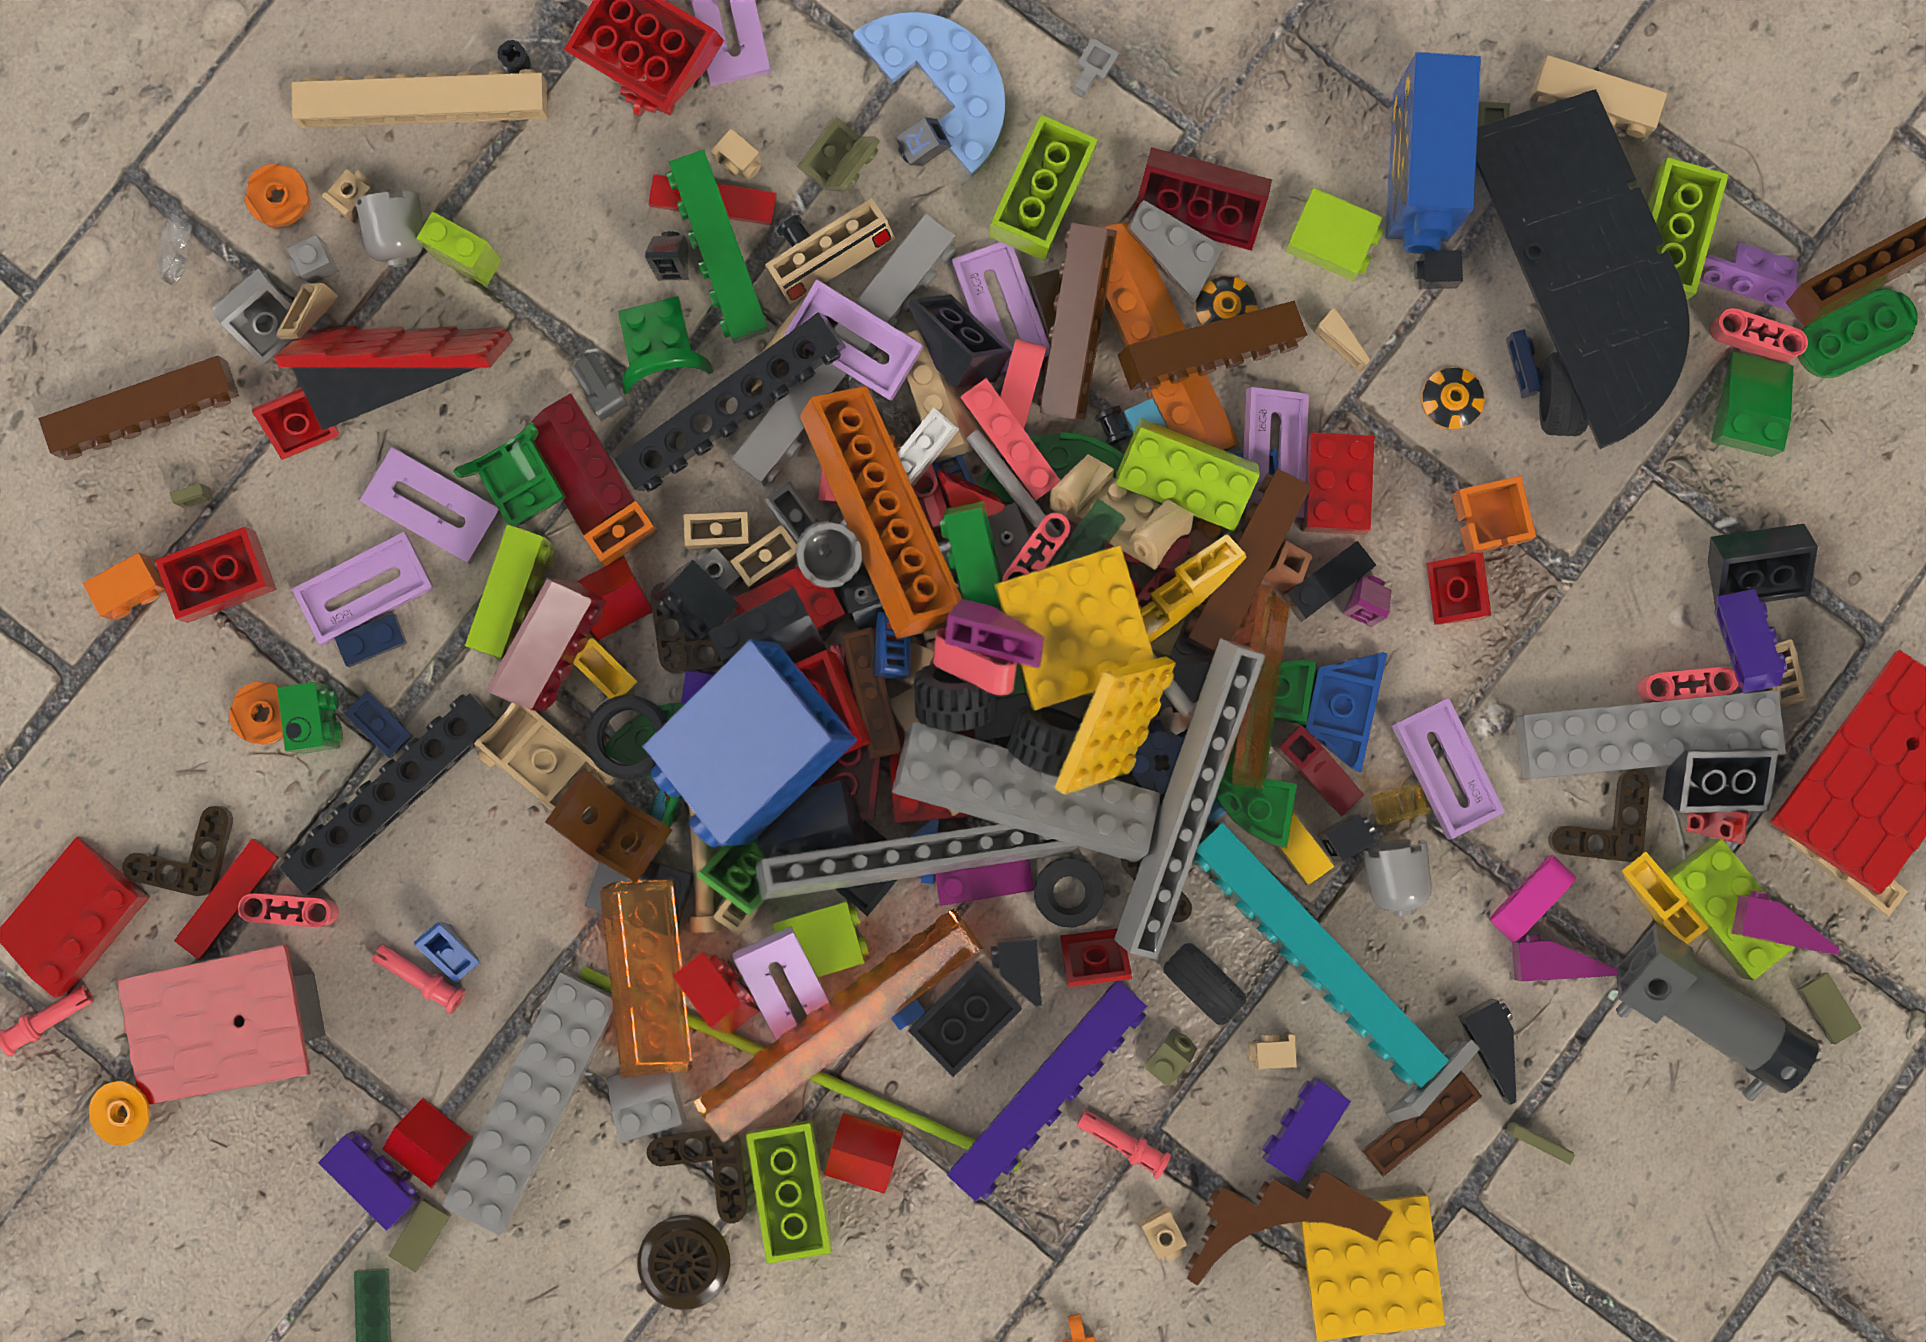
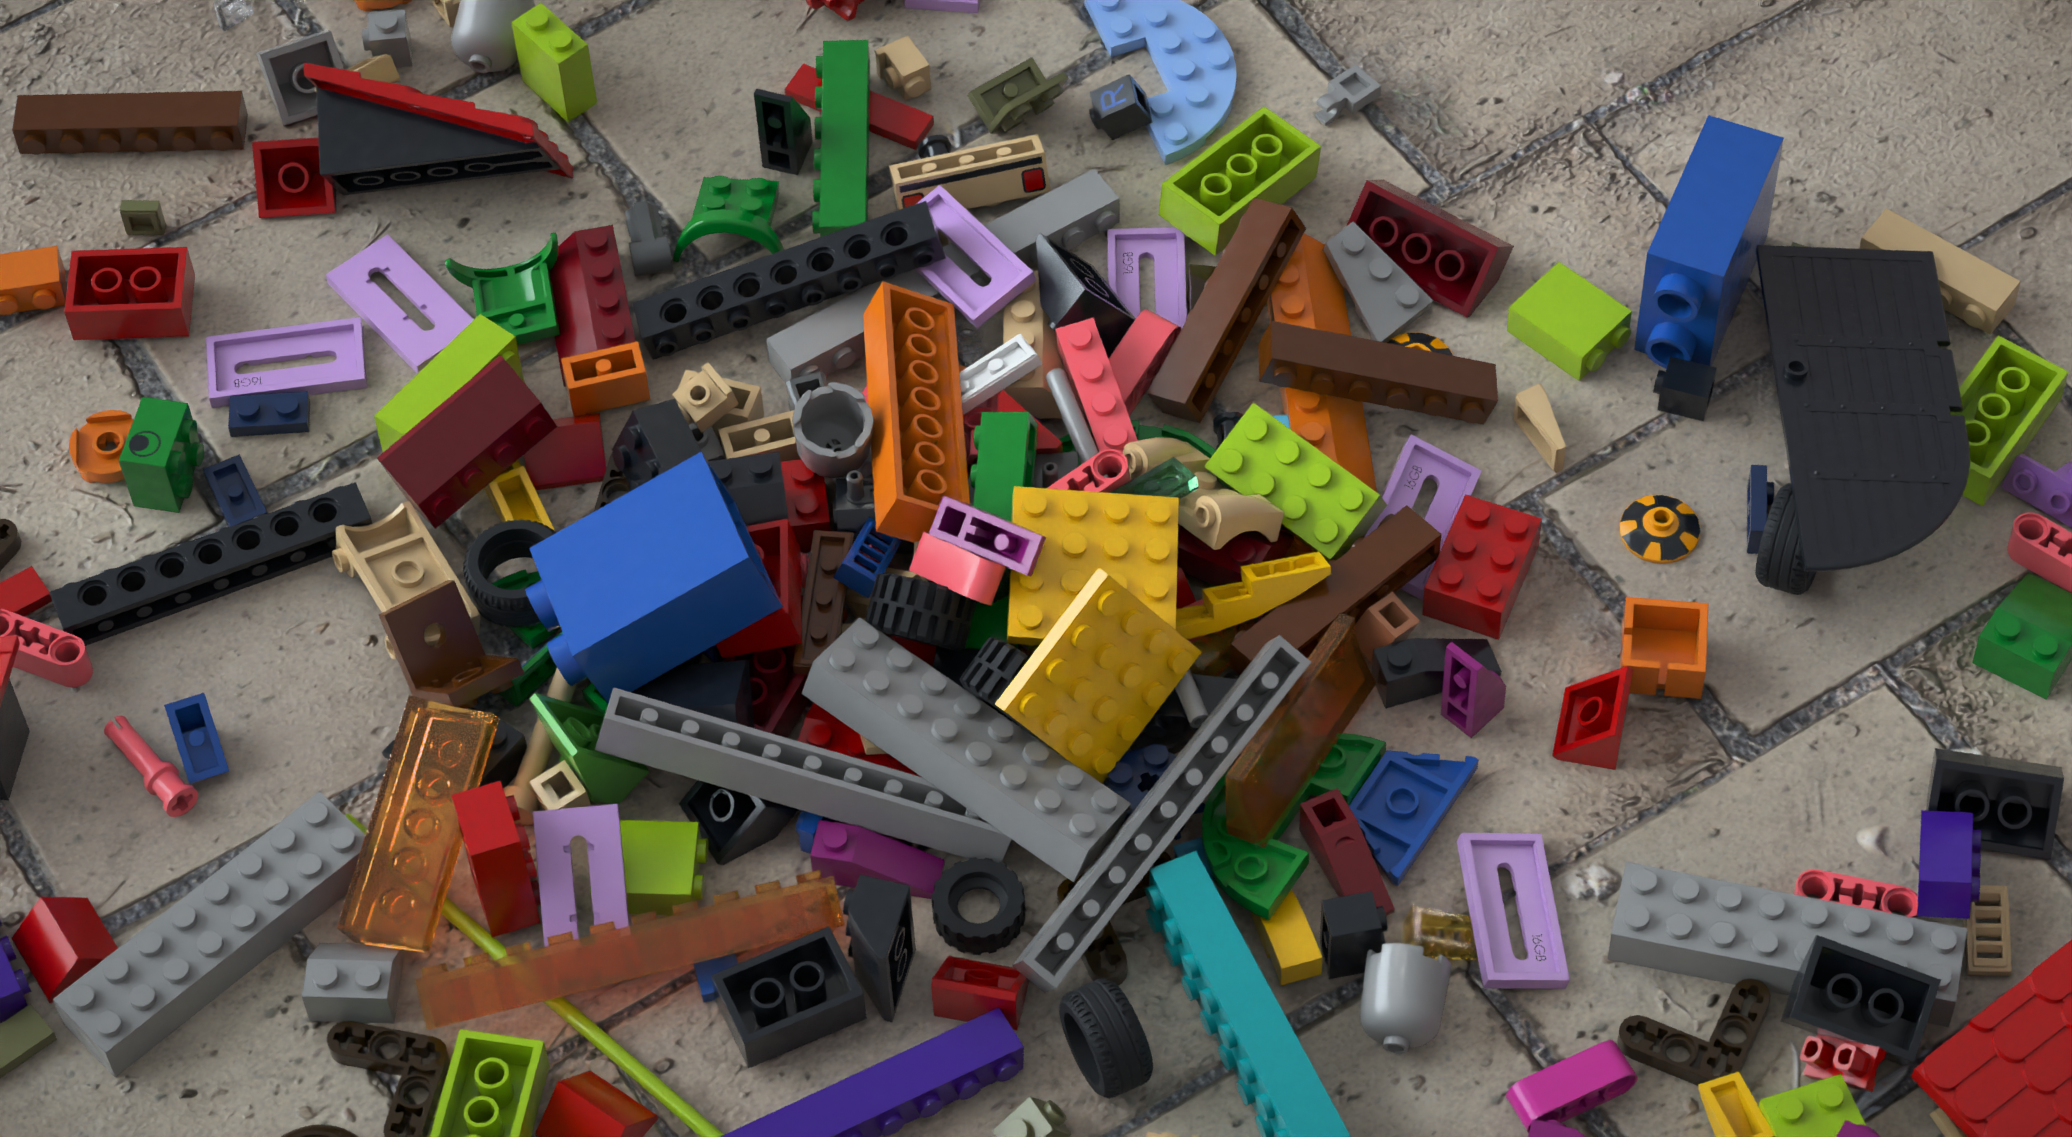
camera: 20 degrees right, 30 degrees down
none -> tan brick [672,362,739,433]

